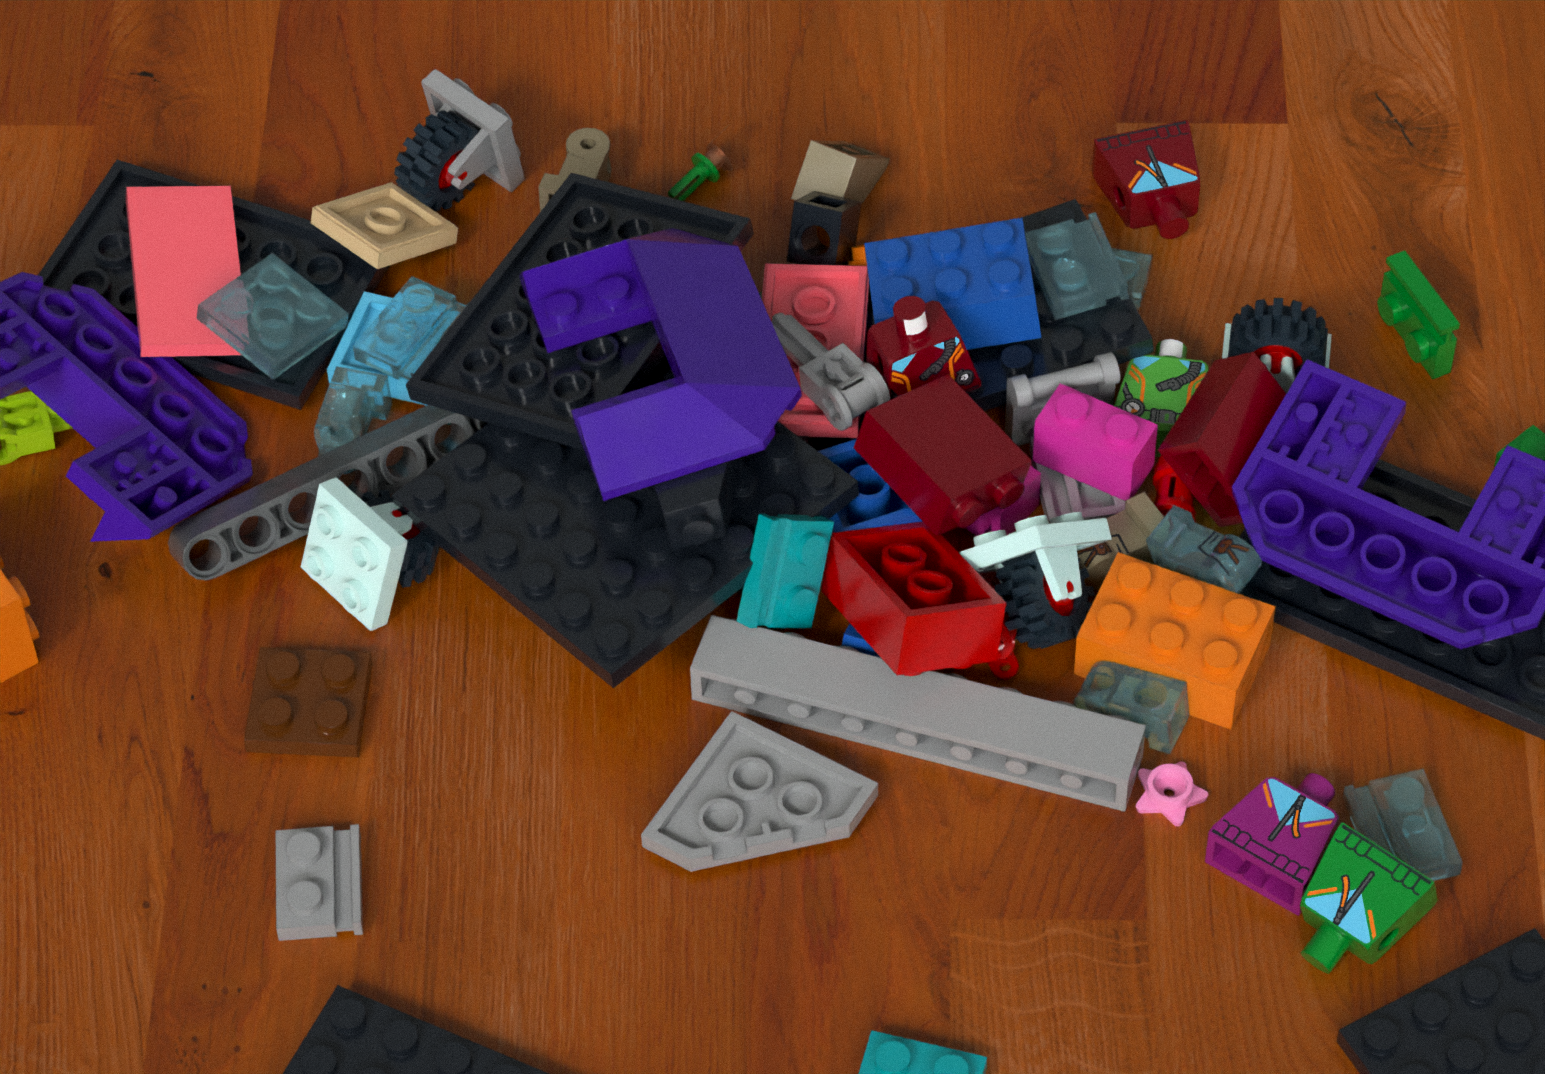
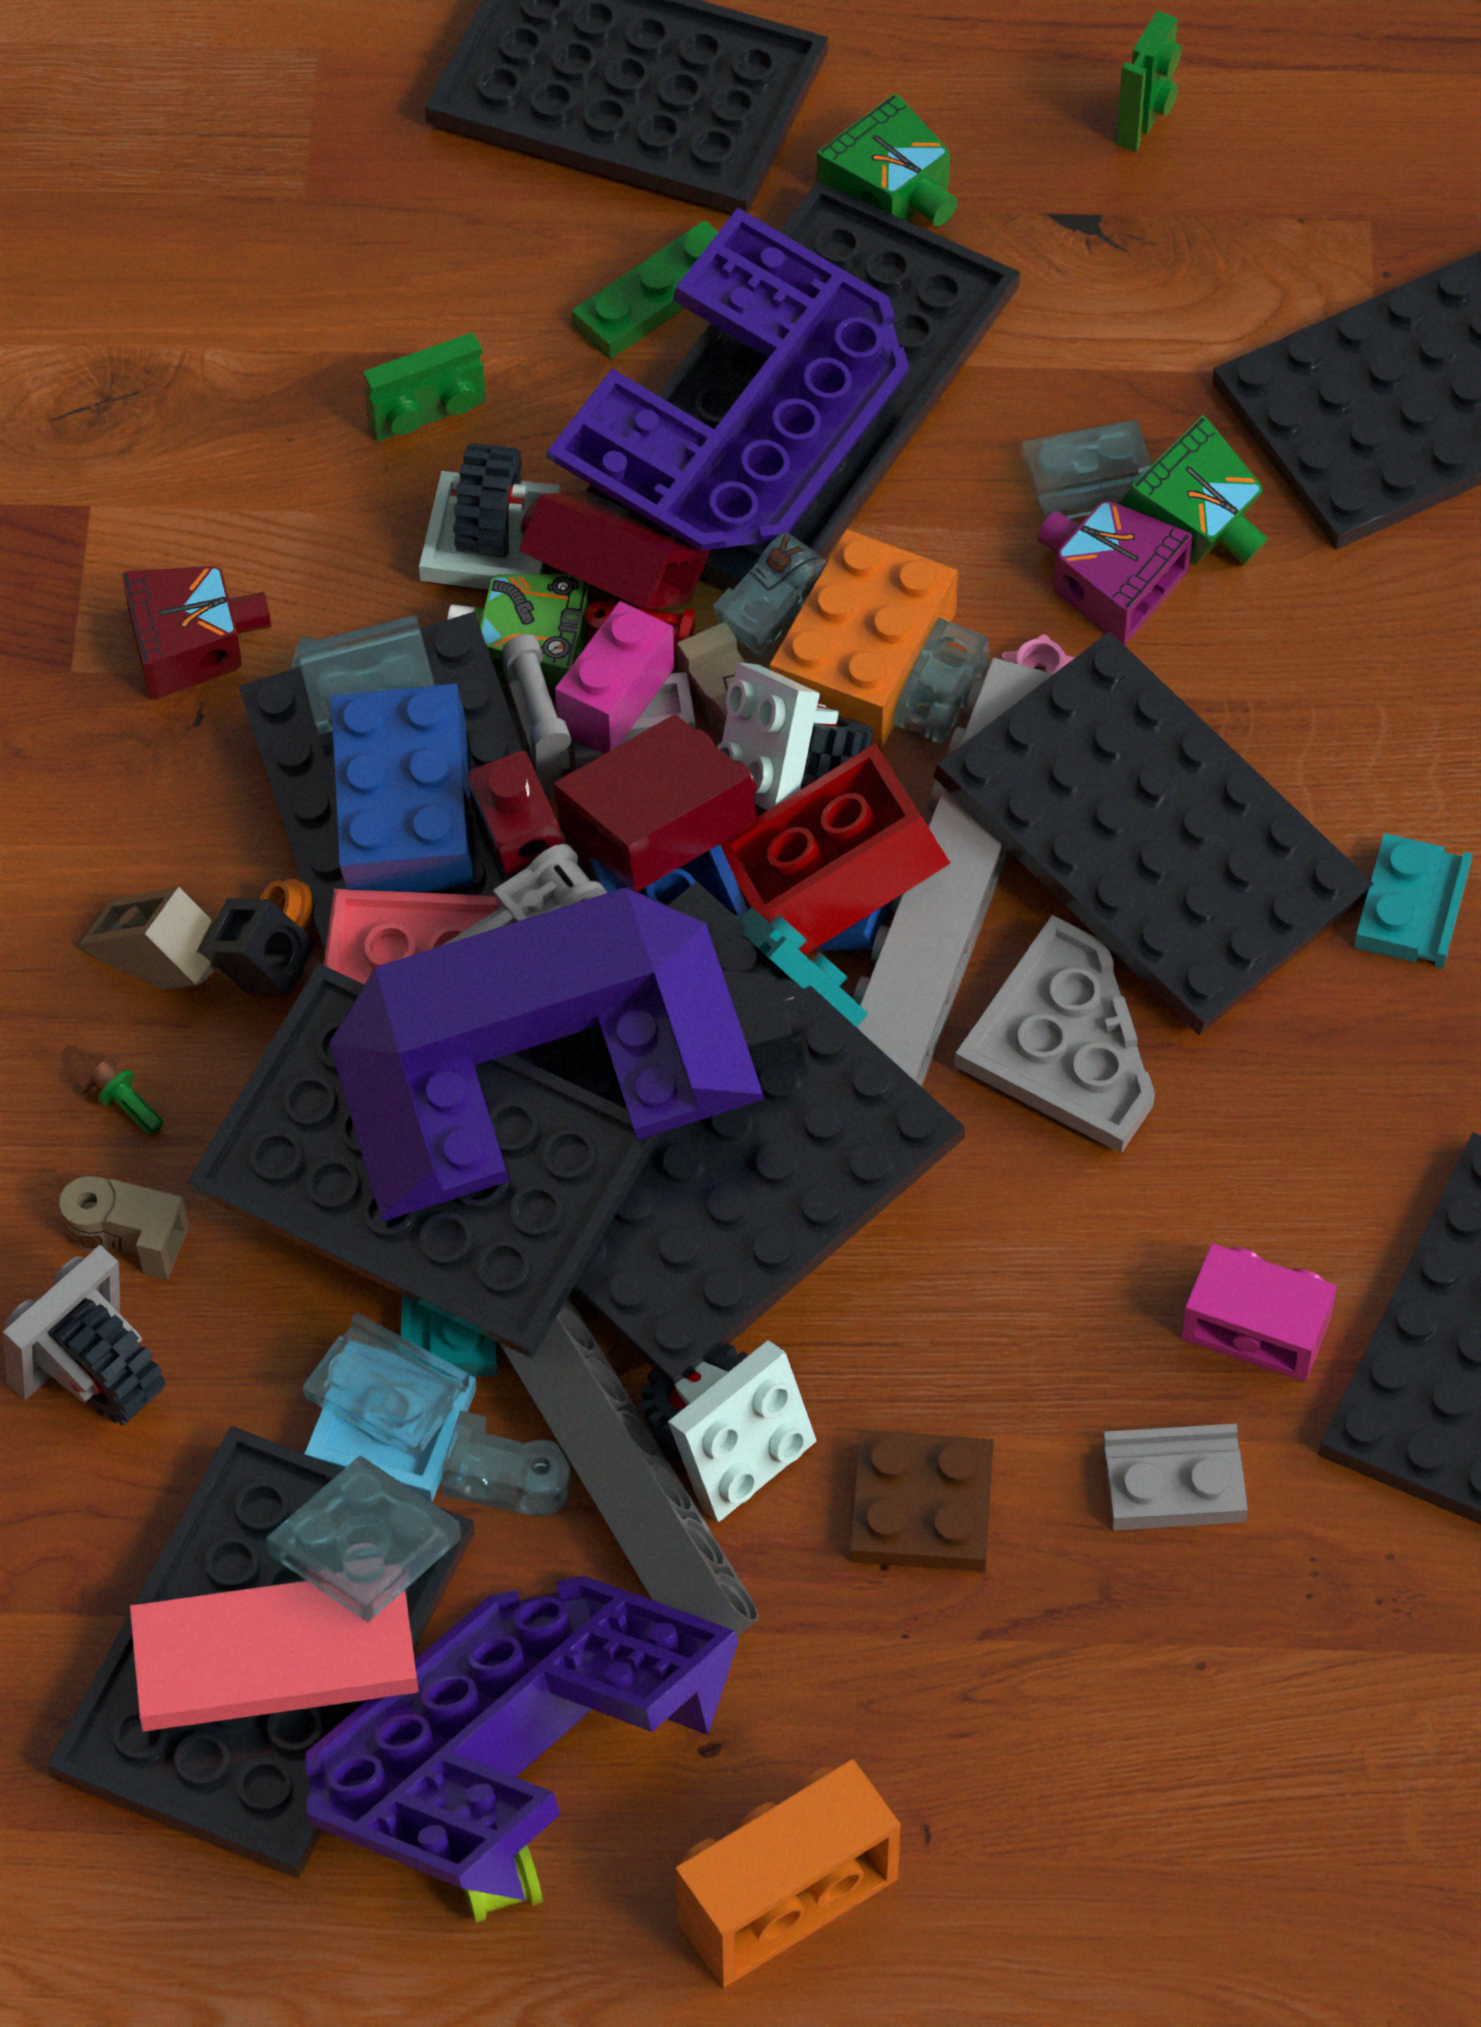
camera: 90 degrees left, 5 degrees up
tan tile [311,182,458,269] -> none
none -> black plate [933,631,1373,1035]
none -> dark pink brick [1181,1243,1337,1382]

